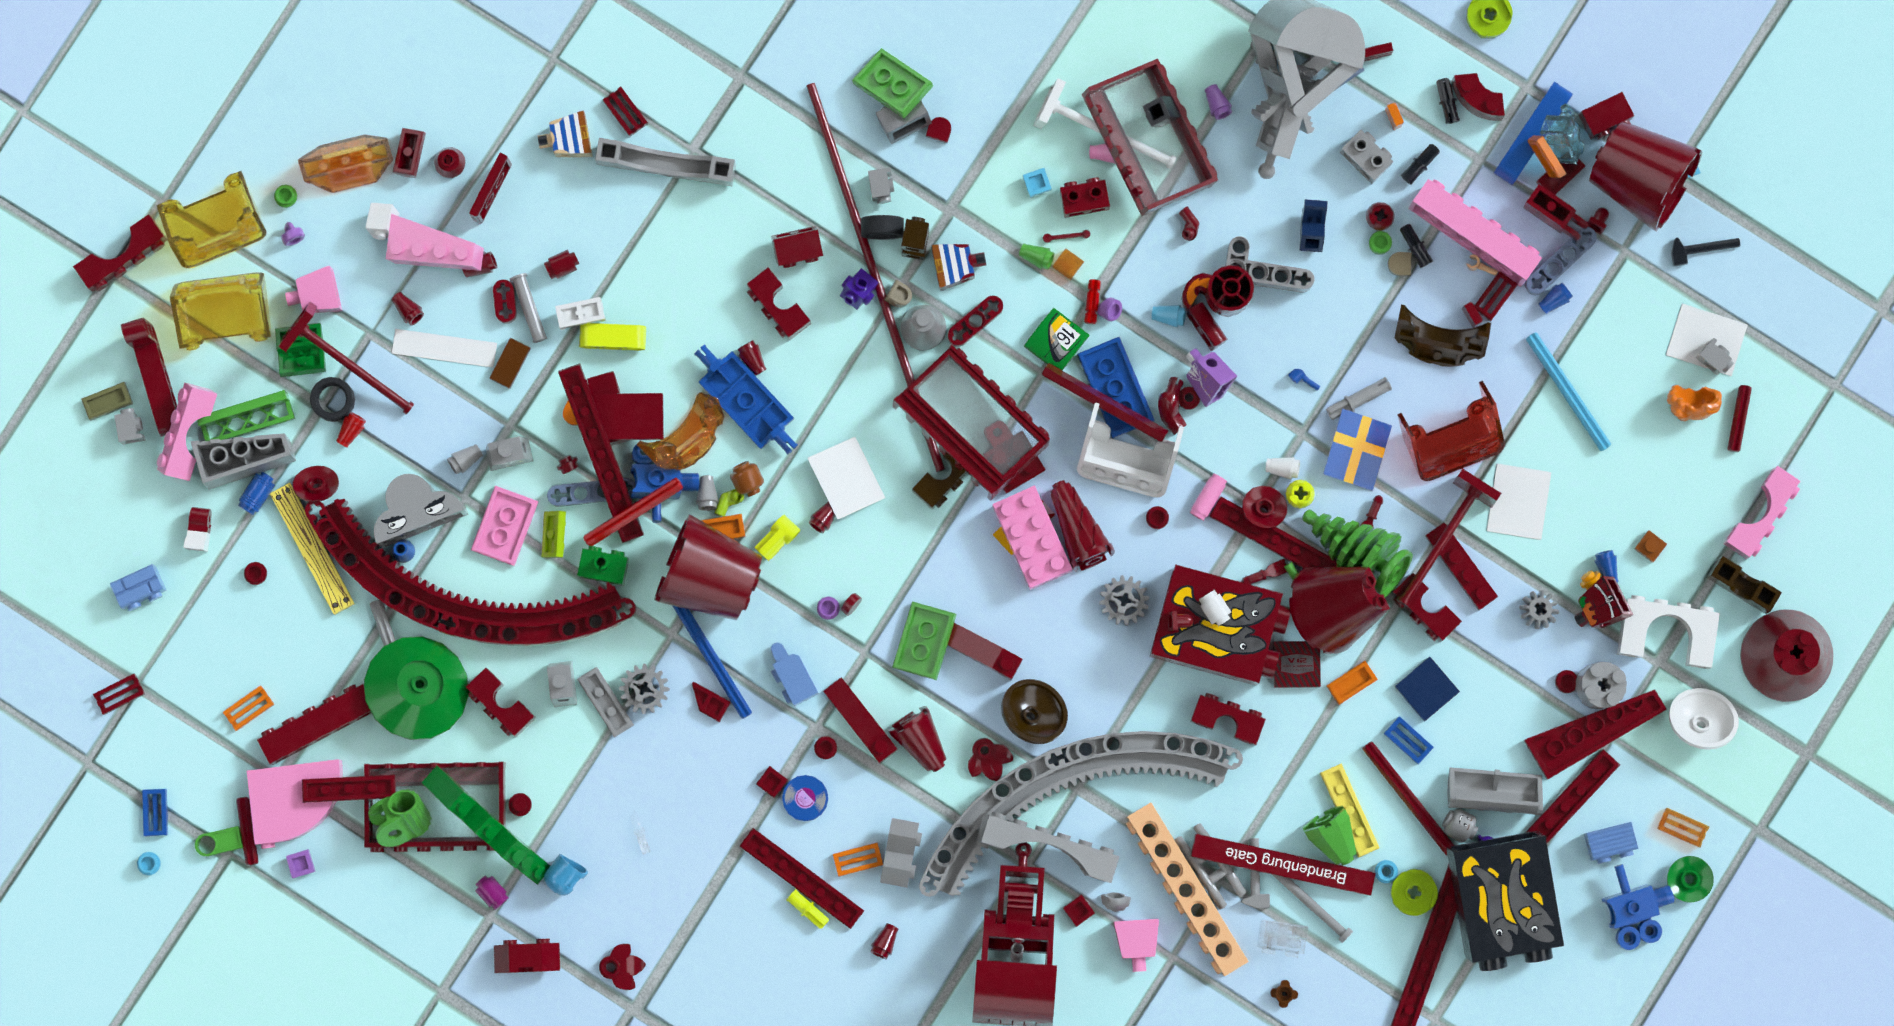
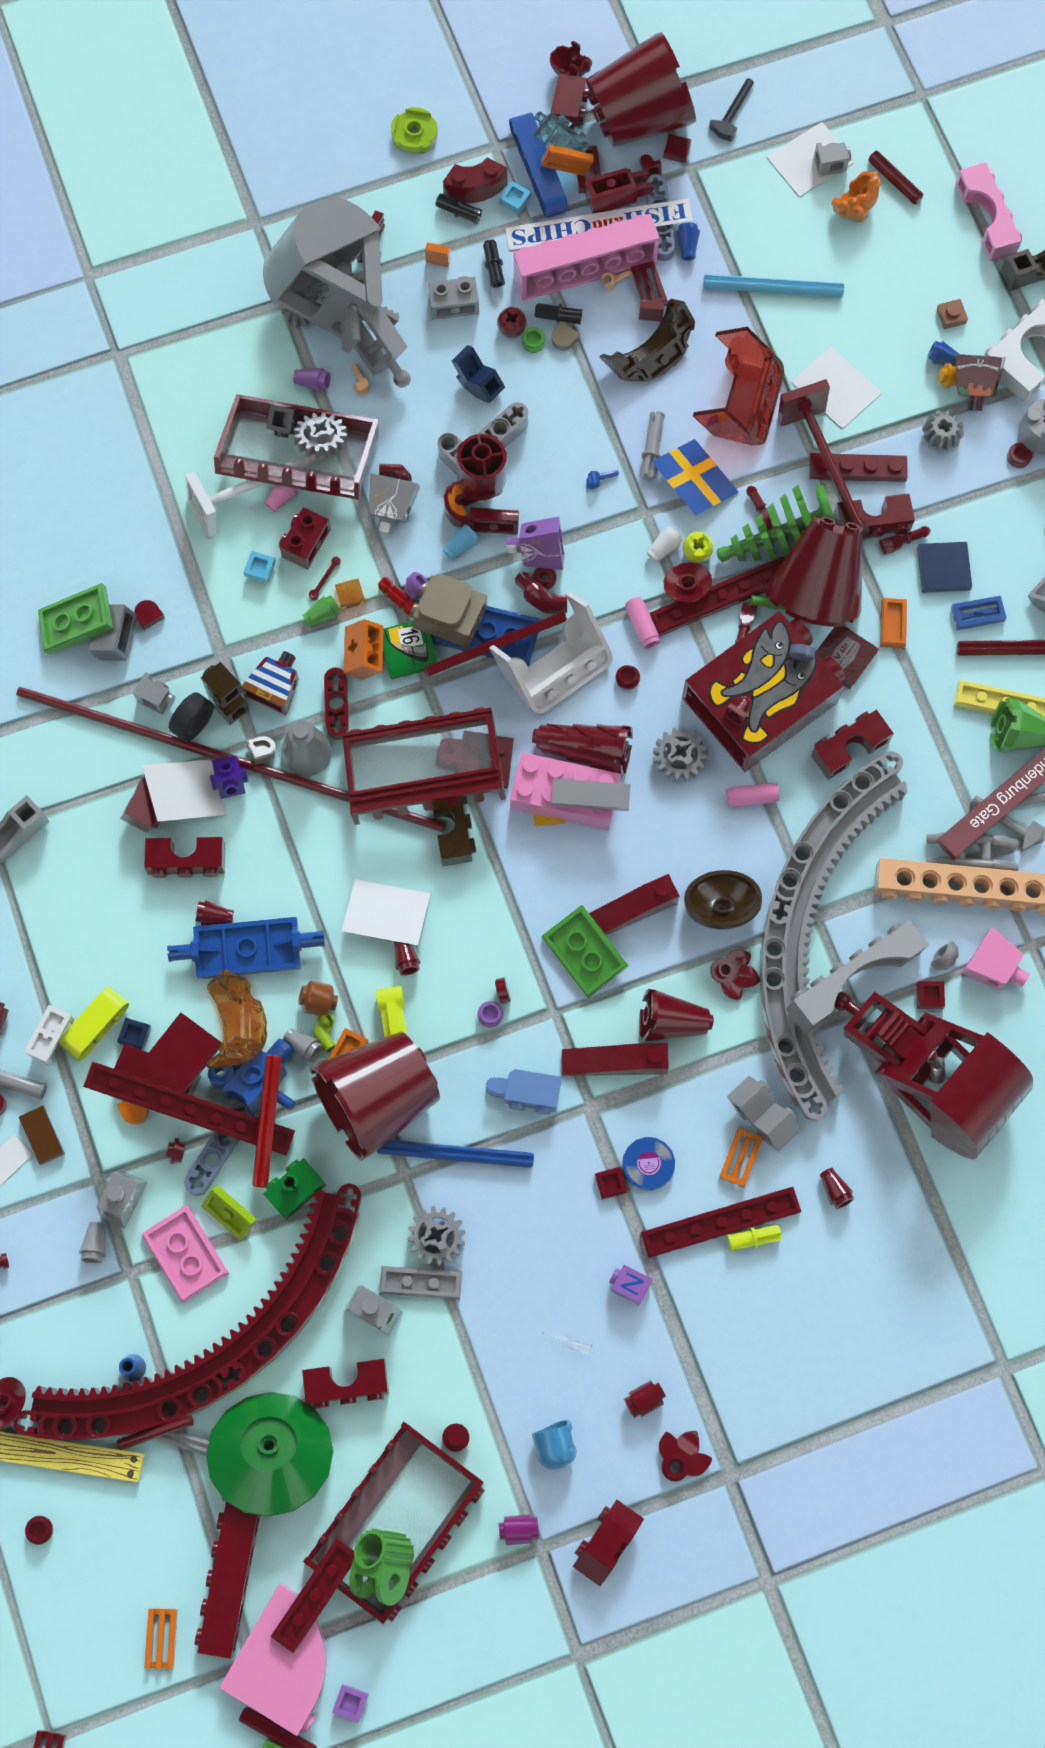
camera: 55 degrees left, 10 degrees down
light grey brick [374,474,468,548] -> none
green arch [422,766,550,885] -> none
dark red tile [692,681,731,722] -> none
dark red plate [814,736,837,760] -> none
white brick [1199,590,1231,626] -> none
none -> dark blue tile [117,1017,152,1050]
none -> dark red bar [117,1415,194,1450]
none -> white sticker [142,760,227,822]
none -> light grey gear [294,413,347,459]
none -> orange brick [344,619,383,680]
none -> light nougat hand [352,363,370,396]
none -> light grey torso [369,473,420,534]
none -> dark tan brick [410,574,487,648]
none -> medium azure plate [499,181,531,214]
none -> white sticker [506,198,693,250]
none -> dark red hair [549,41,592,77]
none -> light grey tile [551,778,631,811]
none -> medium lavender brick [609,1264,653,1306]
none -> dark red brick [624,1380,666,1418]
none -> dark red tile [663,134,692,164]
none -> bright pink piece [726,783,779,807]
none -> sand blue tile [789,644,816,661]
none -> dark red piece [878,526,931,555]

